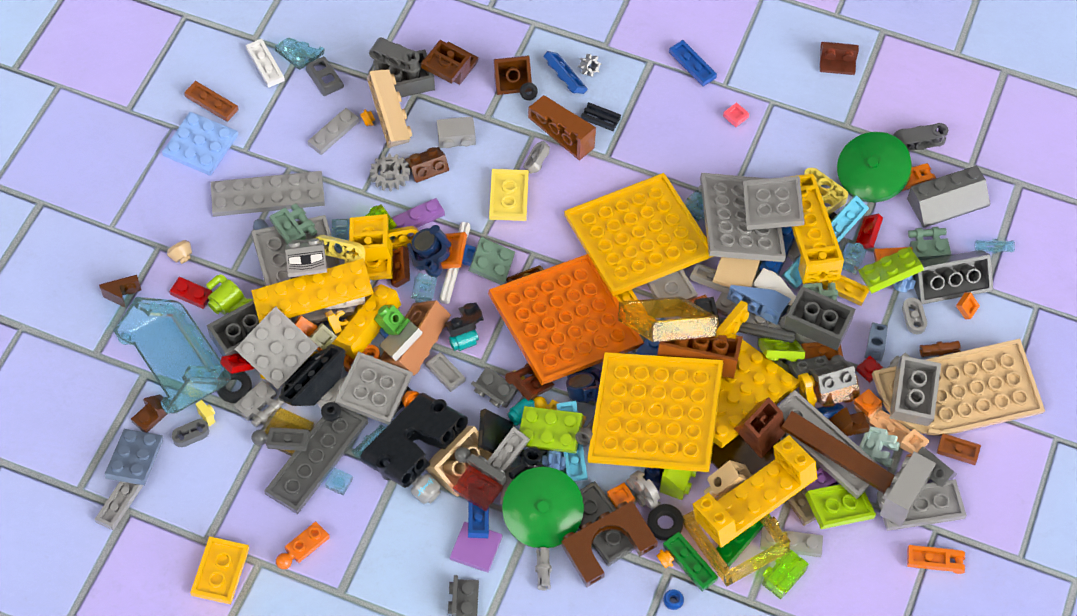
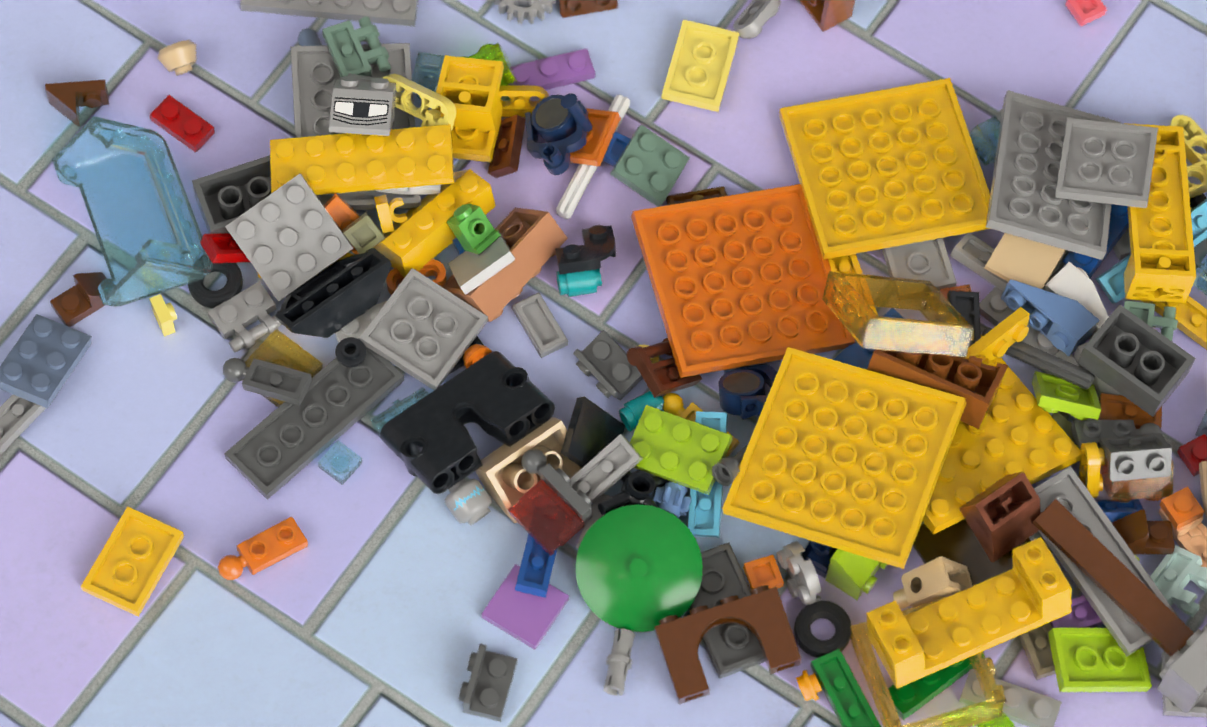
camera: 10 degrees right, 5 degrees up
dark grey beam [172,419,209,447] -> none
lime piece [206,274,253,315] -> none
clear light blue brick [411,273,437,303] -> none

